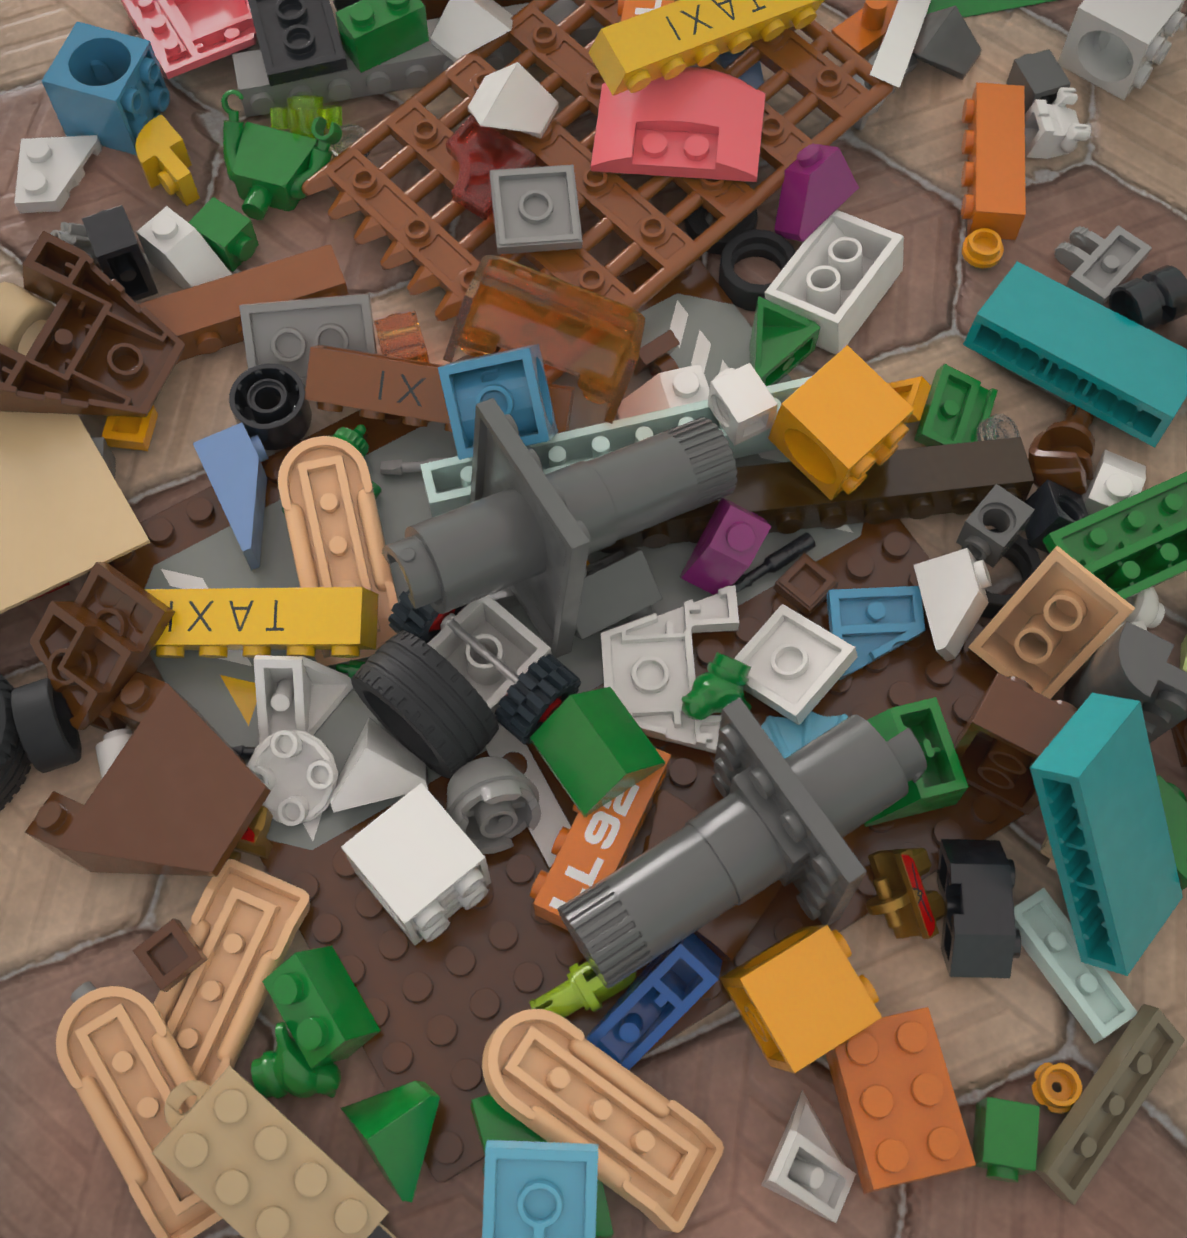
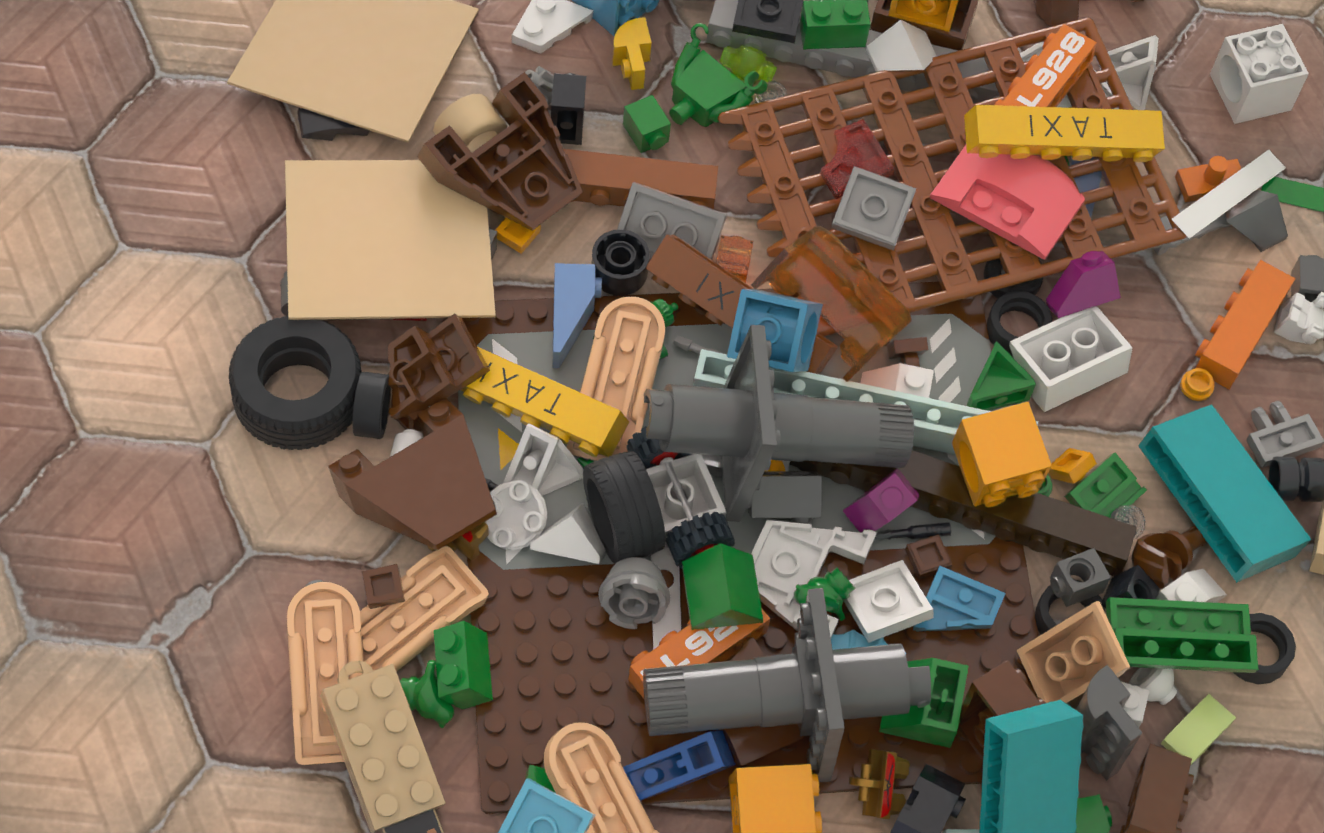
camera: 20 degrees right, 5 degrees down
white slope [136,206,232,289] -> none
white brick [341,783,491,945] -> none
green slope [341,1080,440,1202] -> none
white slope [468,62,559,139] -> none
lime arm [529,962,636,1018] -> none
white brick [707,363,778,446] -> none
white slope [914,548,992,661] -> none

